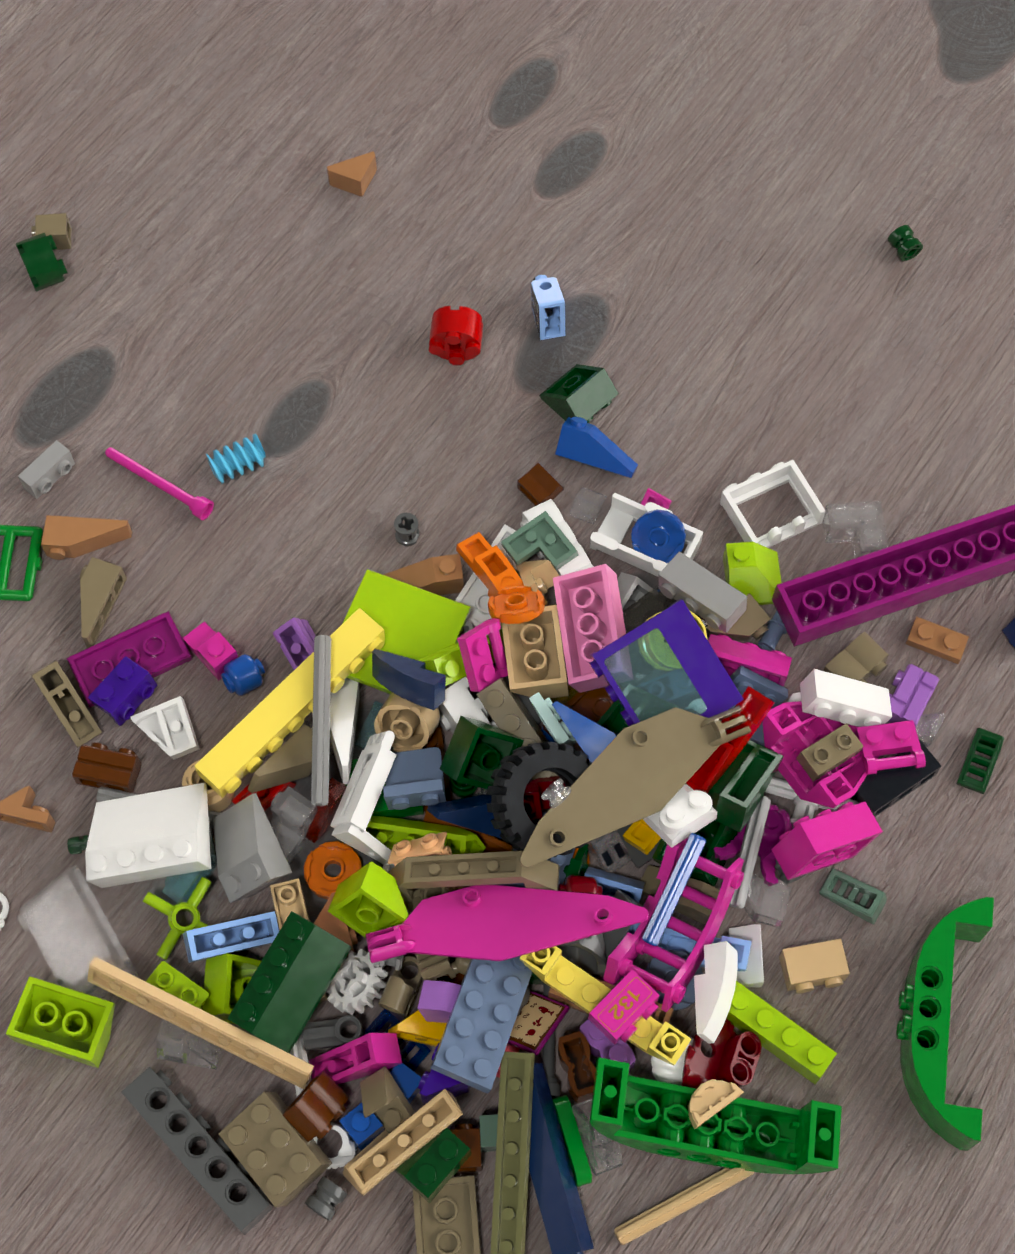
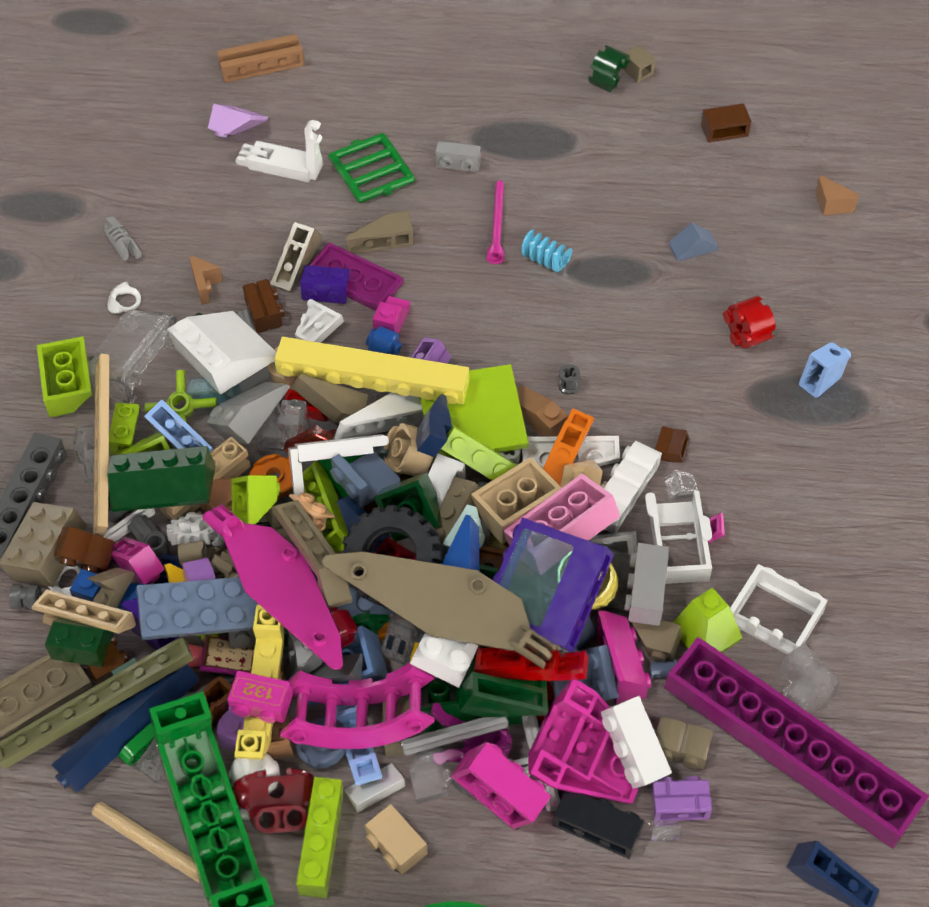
camera: 60 degrees right, 10 degrees down
medium nougat slope [41,515,132,560] -> none
light grey axle [311,635,332,806] -> none
dark pink plate [457,618,508,692] -> none
orange tile [488,586,545,624] -> none
sand green plate [501,511,578,571] -> none
dark green slope [539,364,619,423] -> none
clear bush [541,778,572,808] -> none
blue slope [555,417,638,478] -> none
blue tile [631,509,686,563] -> none
axle [642,833,706,946] -> none
tan tile [688,1079,744,1129] -> none
white slope [694,941,738,1044] -> none
dark tan piece [796,723,864,782] -> none
sand green slope [819,868,887,925] -> none
dark pink plate [855,720,926,775] -> none
medium nougat plate [906,616,969,664] -> none
dark green slope [956,728,1004,794] -> none
none -> sand blue slope [669,222,719,261]
none -> reddish brown piece [701,103,751,143]

